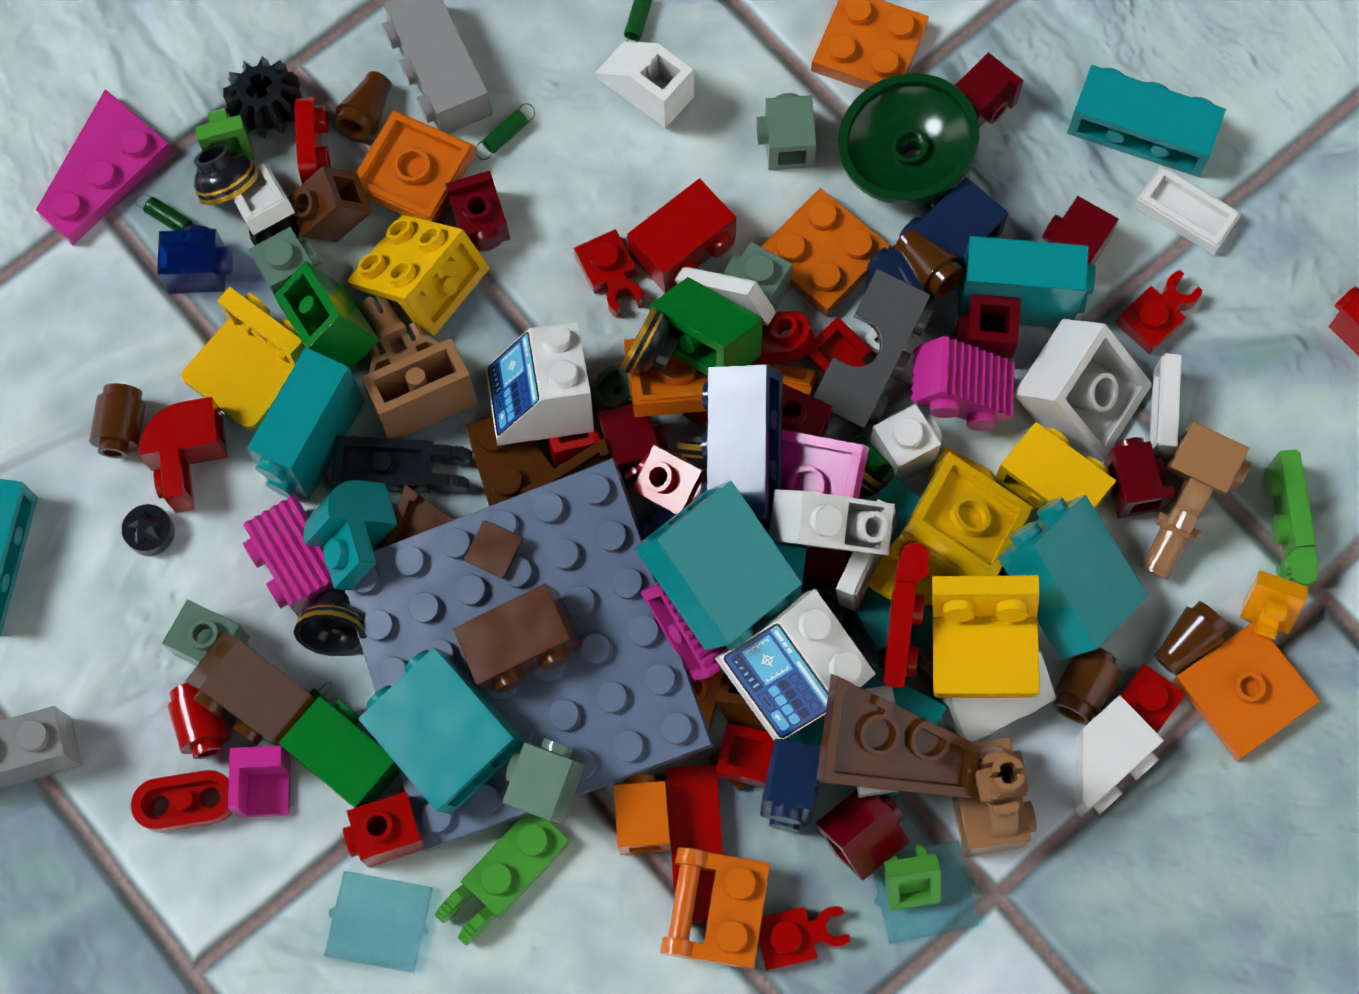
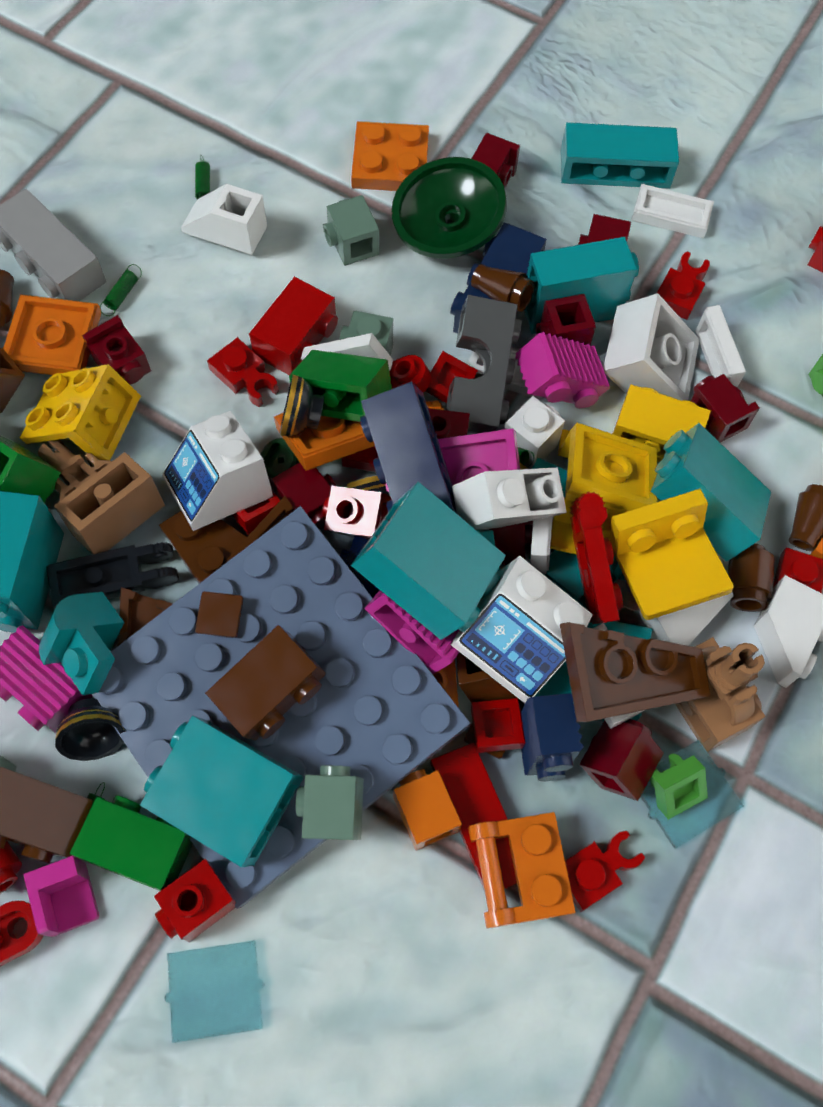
camera: 25 degrees left, 5 degrees down
bright green hinge [434,814,570,946] -> none
orange plate [761,188,891,317] -> none
medium nougat brick [1141,421,1252,580] -> none

